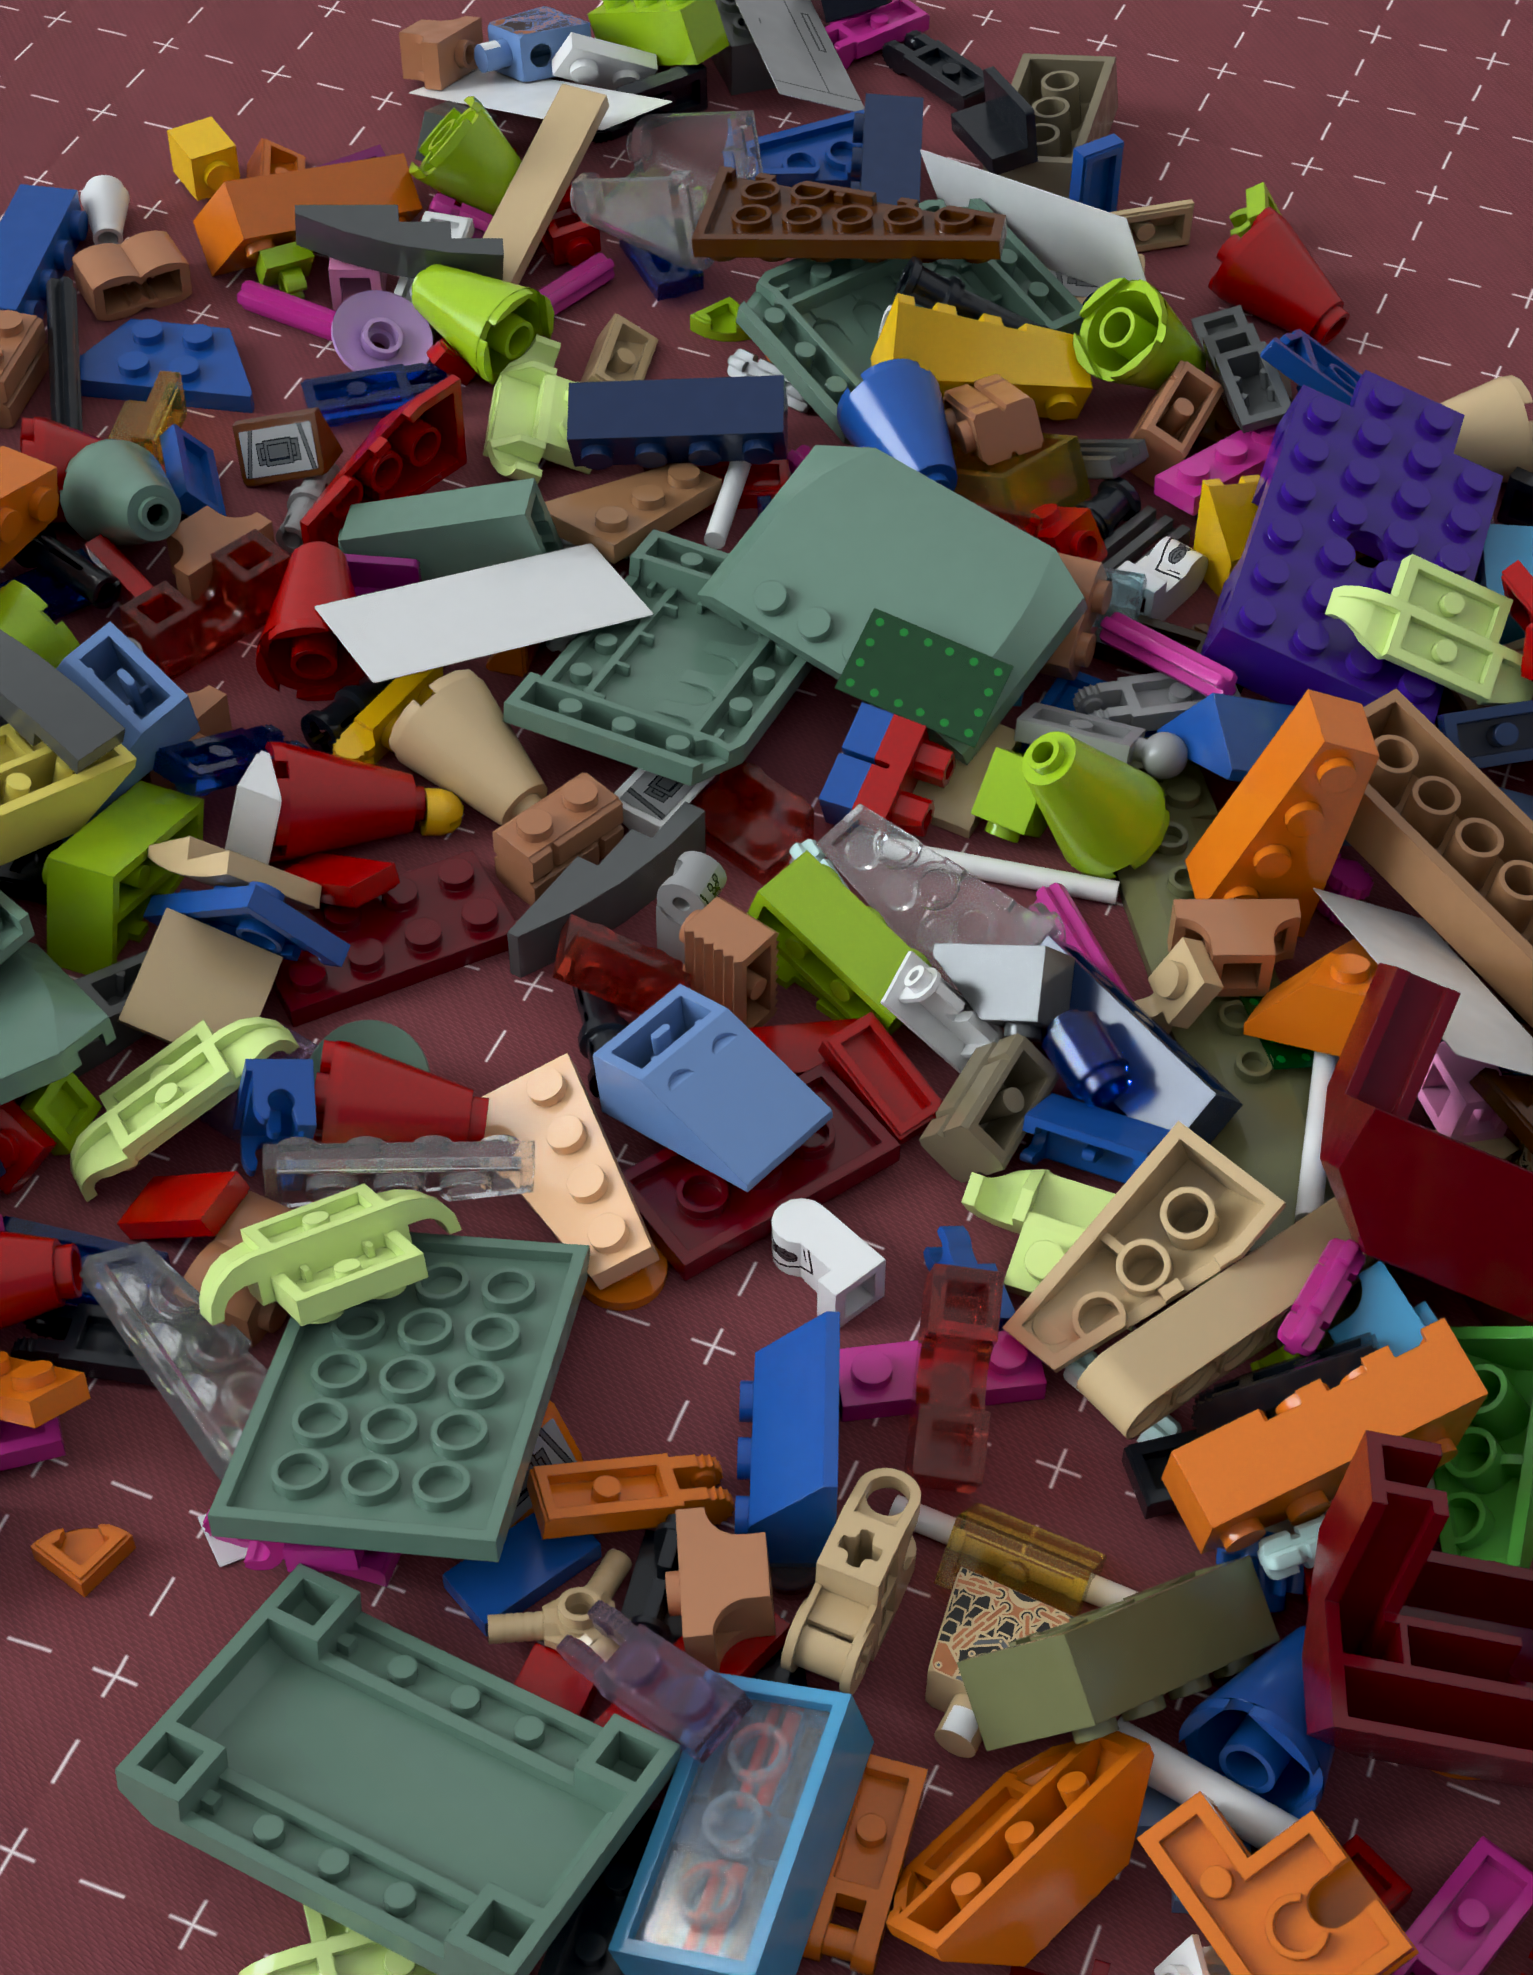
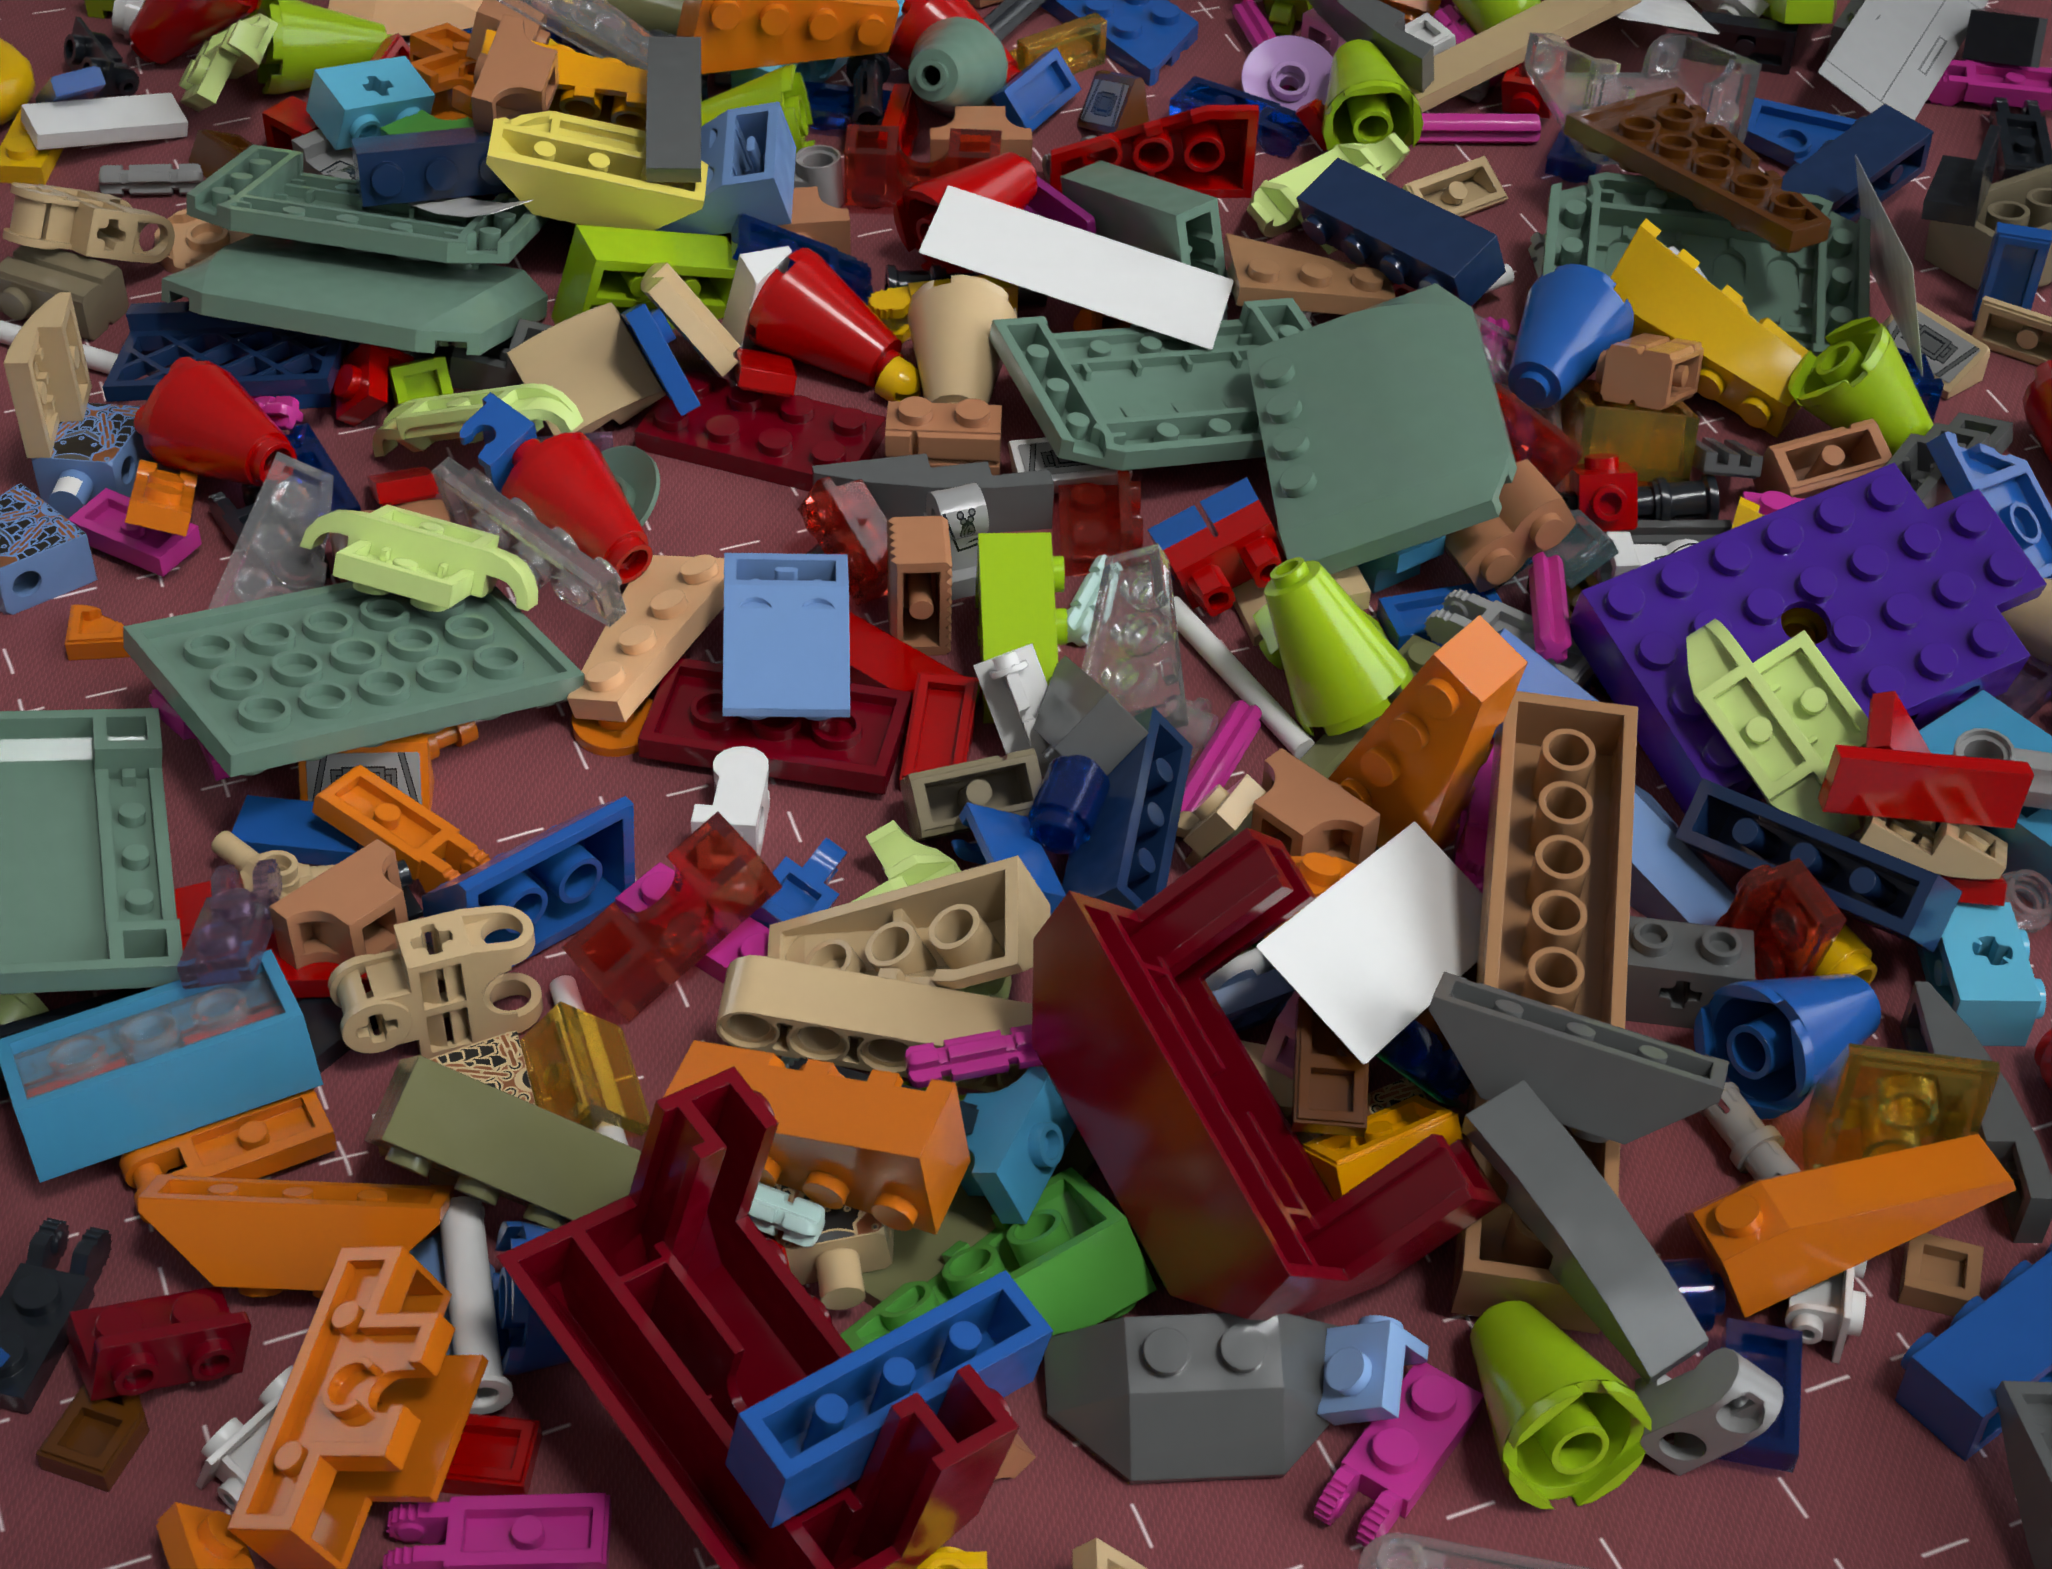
camera: 45 degrees right, 5 degrees down
dark green sticker [835,608,1014,748] -> none
black pin [894,256,1050,329] -> none
light grey plate [1014,702,1188,779] -> none

